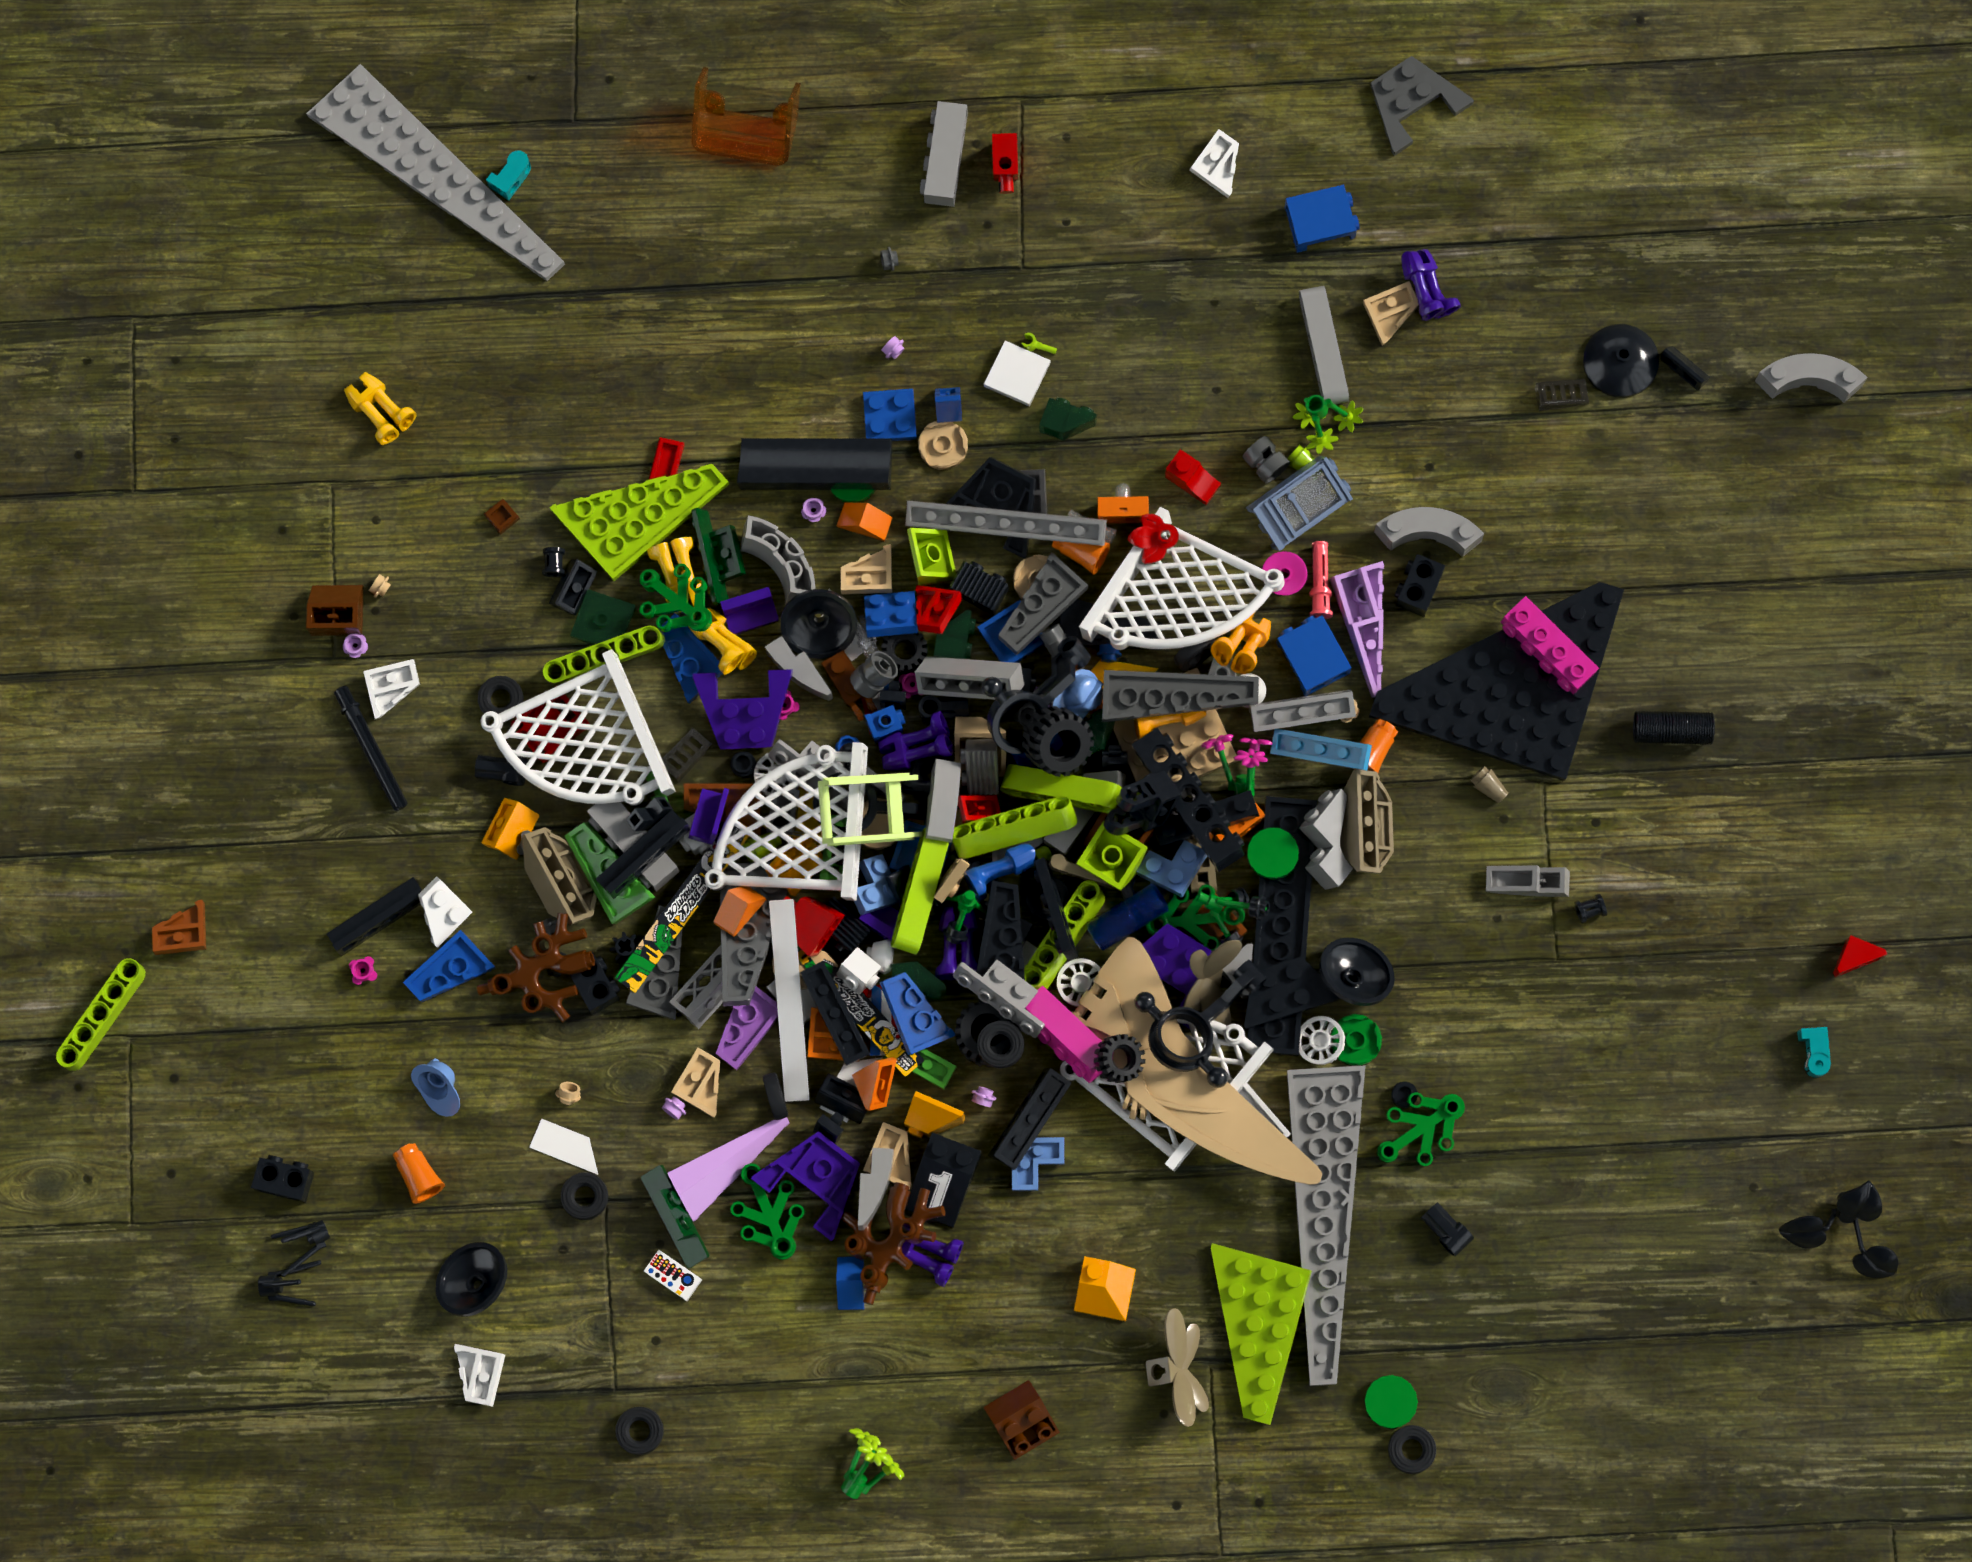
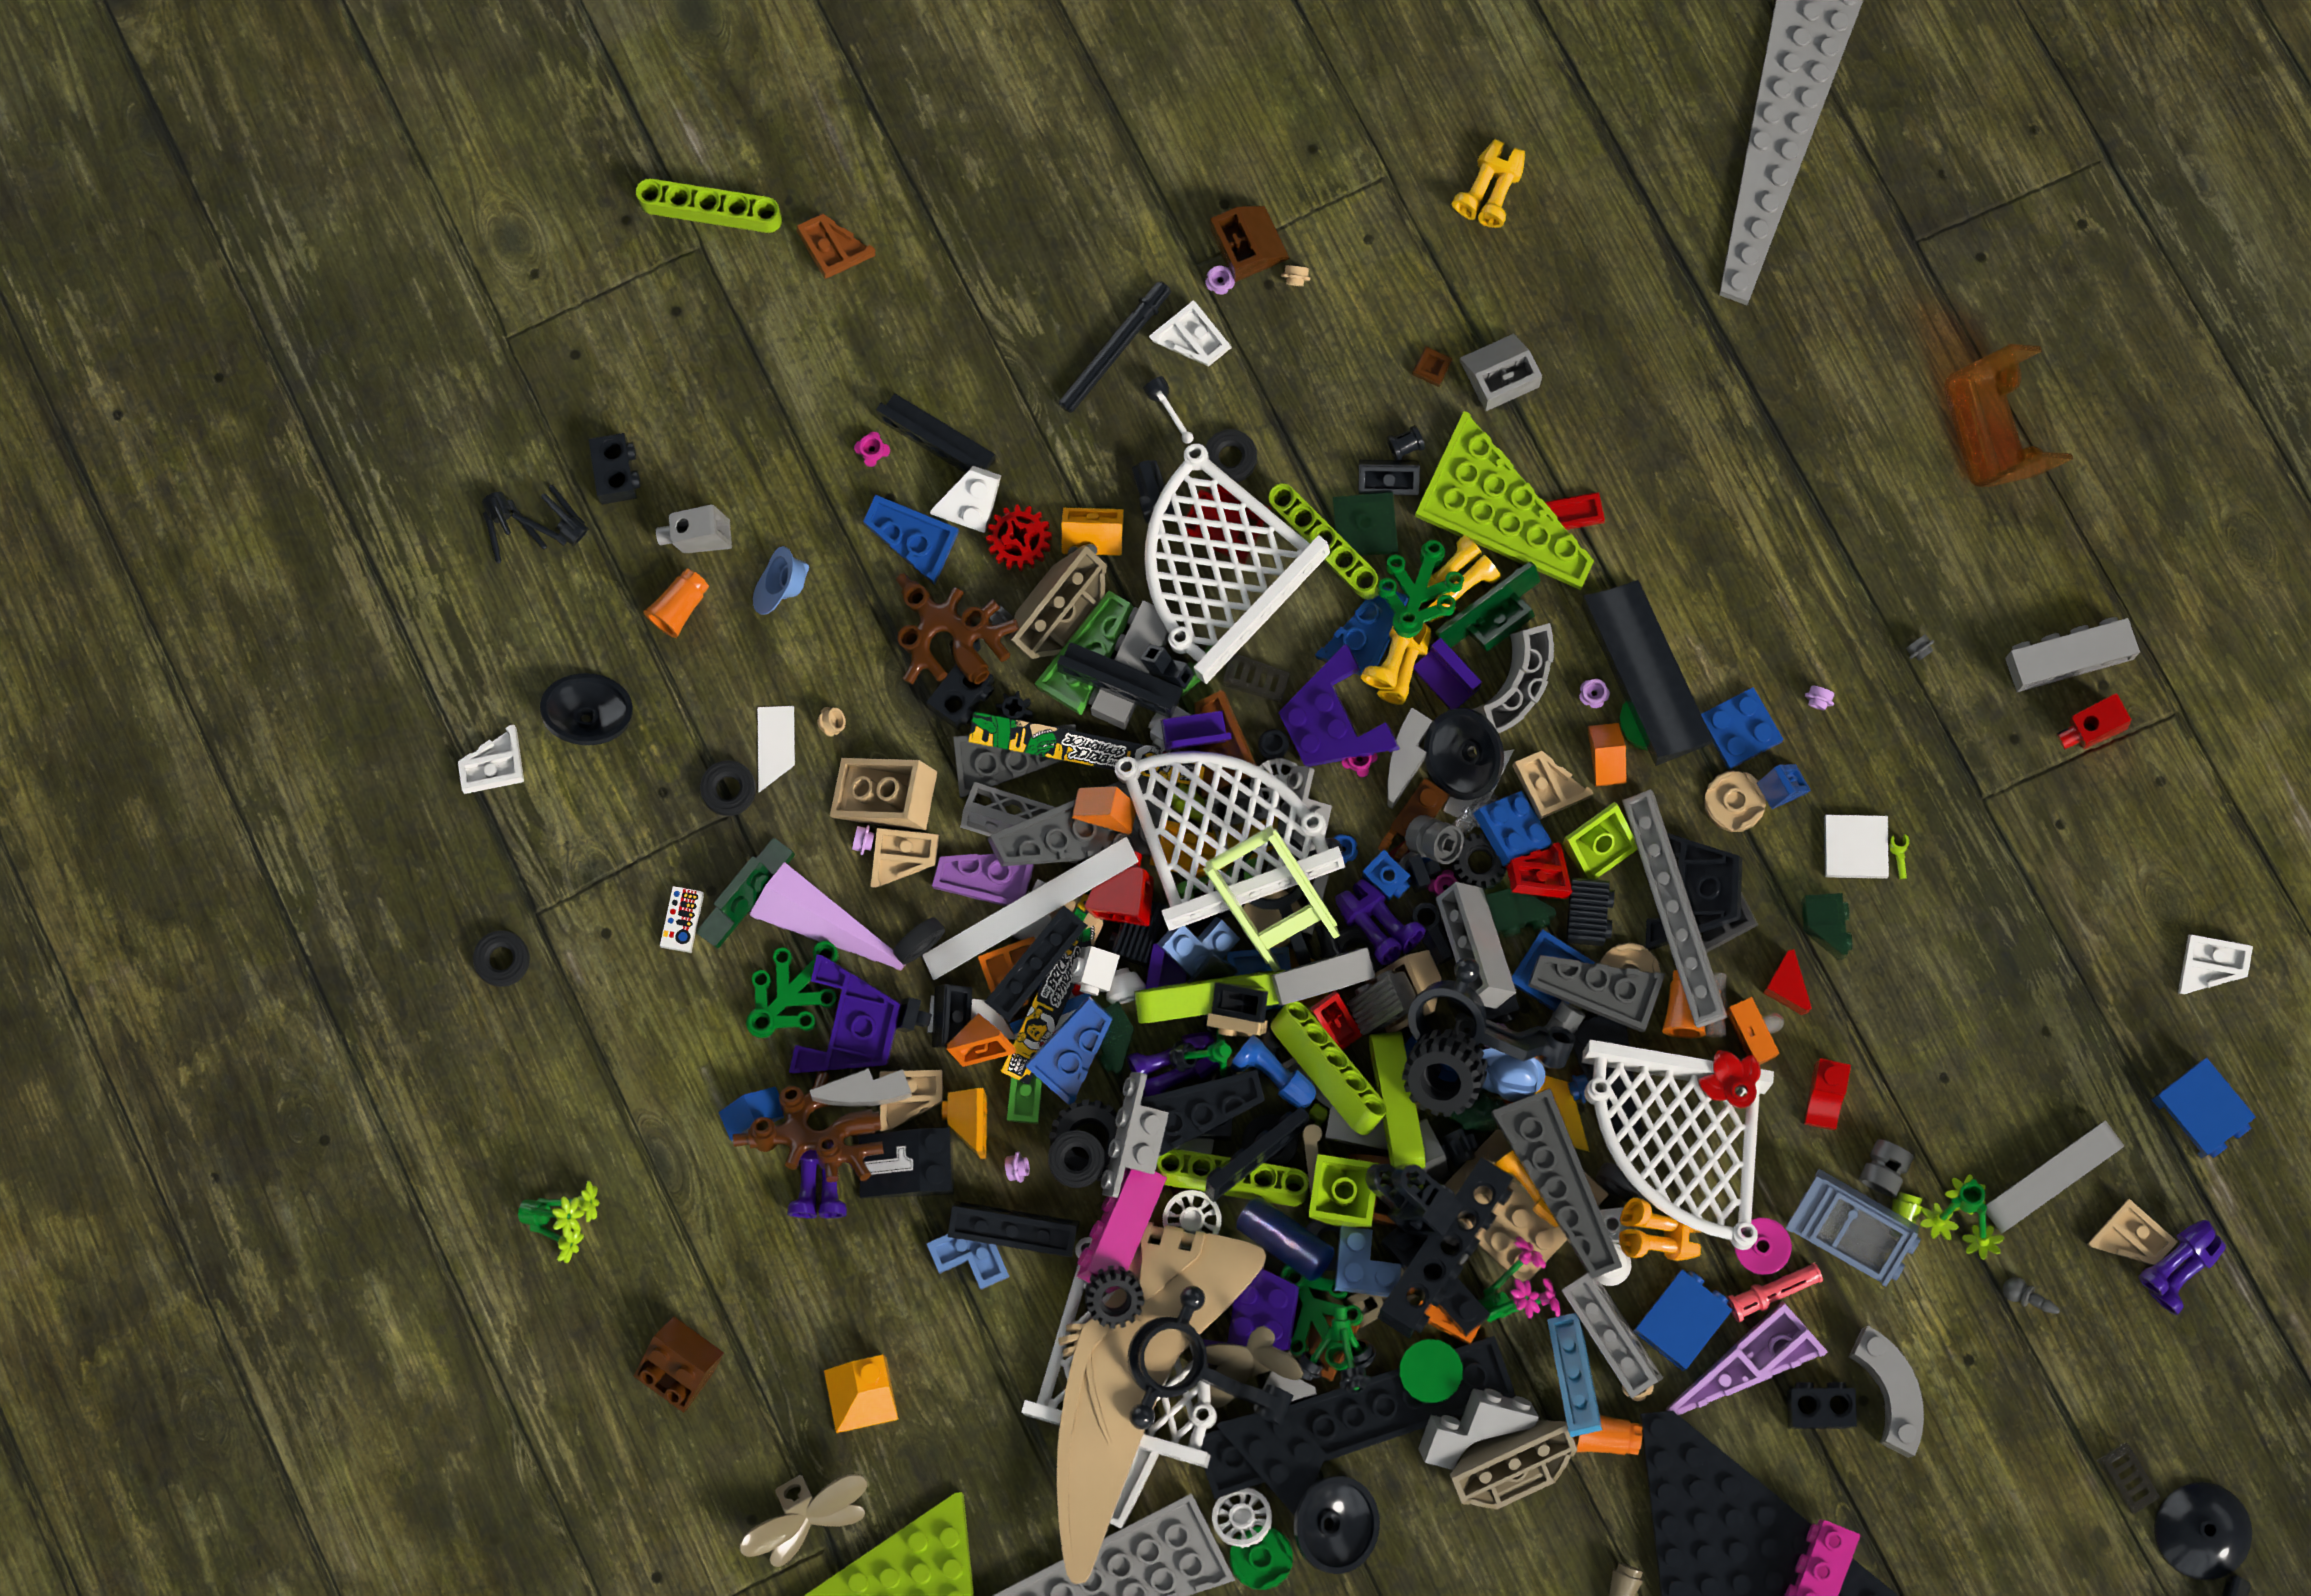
camera: 65 degrees right, 0 degrees up
teal leg [486,151,531,201] -> none
none -> light grey torso [656,505,732,553]
none -> tan slope [830,758,937,830]
none -> red gear [986,504,1052,571]
none -> hinge [1143,376,1193,444]
none -> black slope [1212,982,1268,1023]
none -> light grey slope [1459,334,1542,412]
none -> red slope [1763,949,1812,1015]
none -> dark grey bar [2003,1277,2060,1314]

